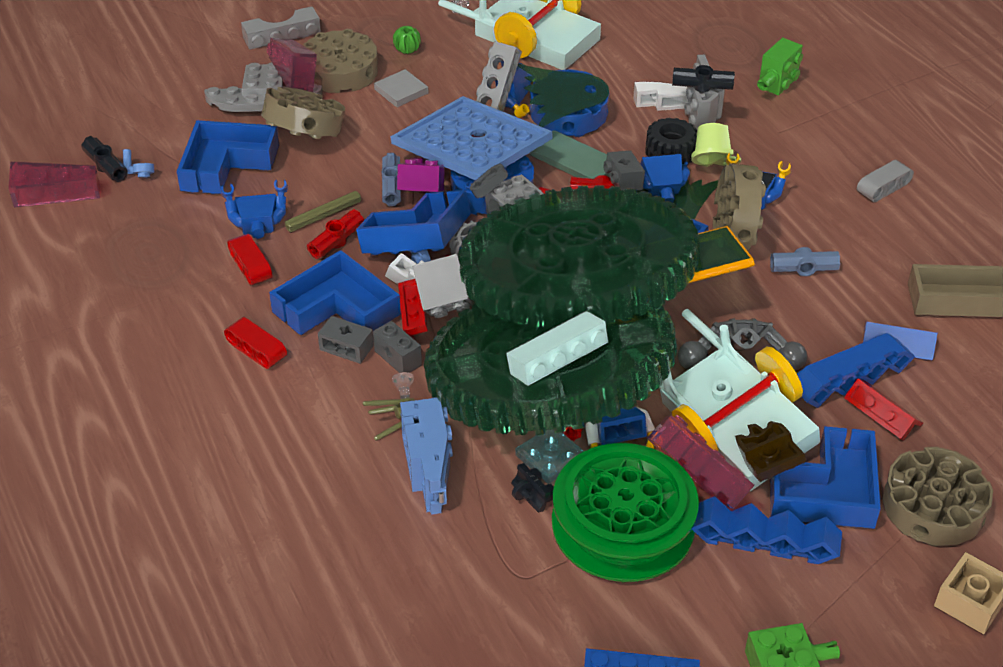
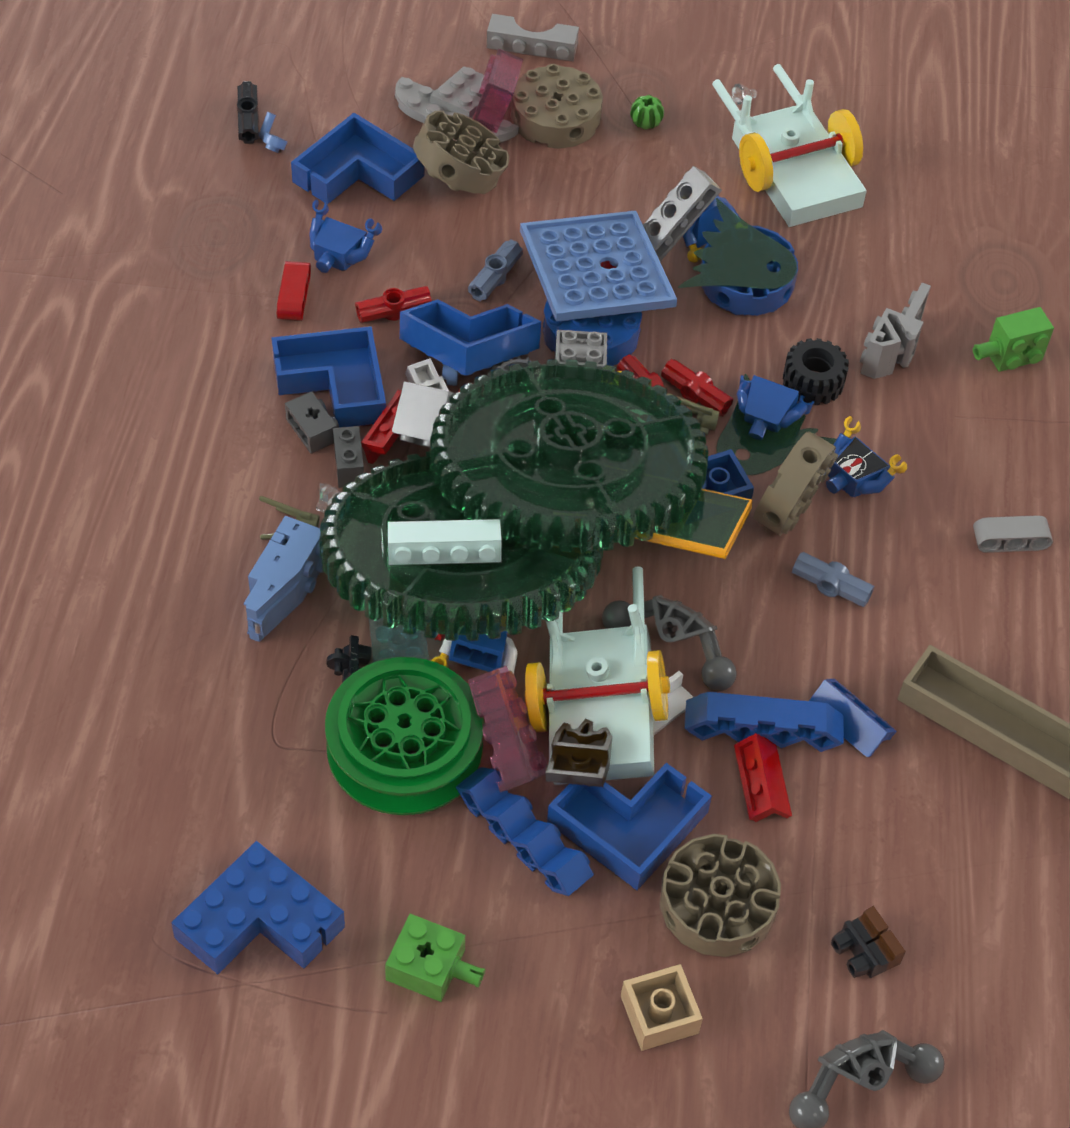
camera: 30 degrees right, 10 degrees up
clear pink wedge [8,162,100,208] -> none
red beam [224,317,287,369] -> none
olive axle [285,191,361,232] -> none
light grey tile [374,69,428,107] -> none
magenta brick [397,158,445,192] -> none
dark grey beam [470,164,508,198] -> none
sand green tile [530,130,608,179] -> none
dark grey brick [603,150,645,192] -> none
white slope [633,82,688,111] -> none
black piece [672,65,735,92] -> none
yellowish green container [691,123,741,167] -> none

